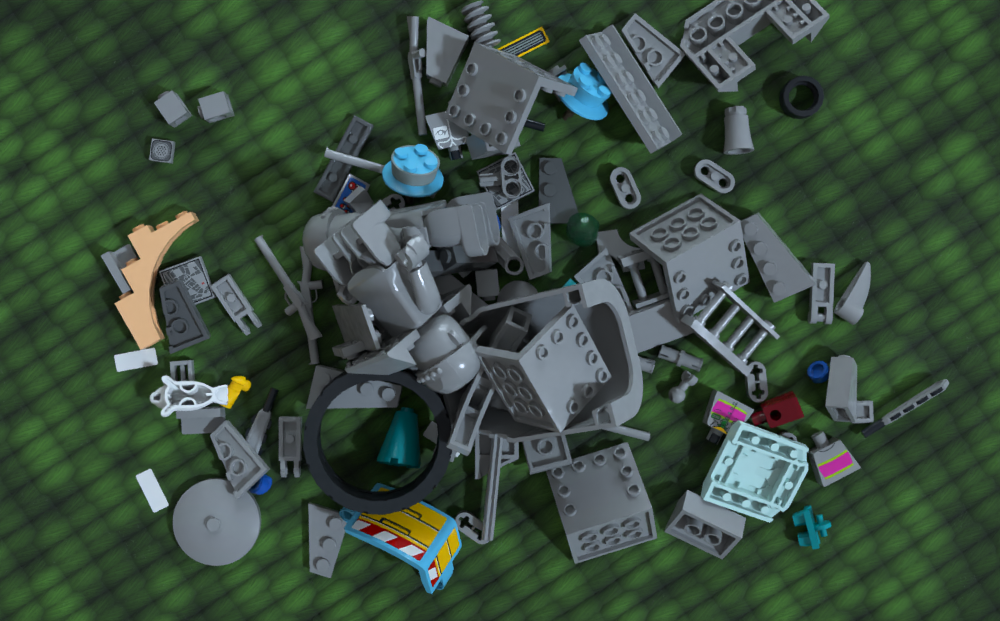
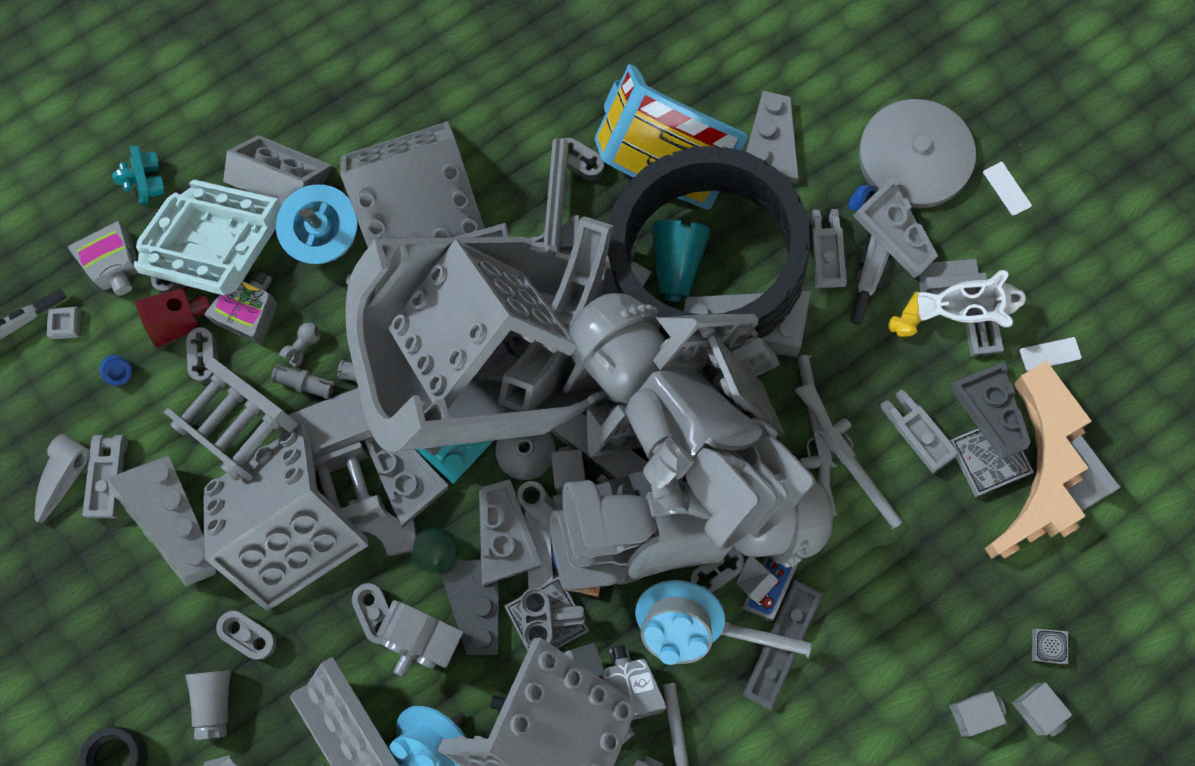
camera: 175 degrees left, 15 degrees down
light grey slope [825,355,857,422] -> none
none -> medium azure piece [276,185,358,264]
none -> light grey brick [376,599,463,677]

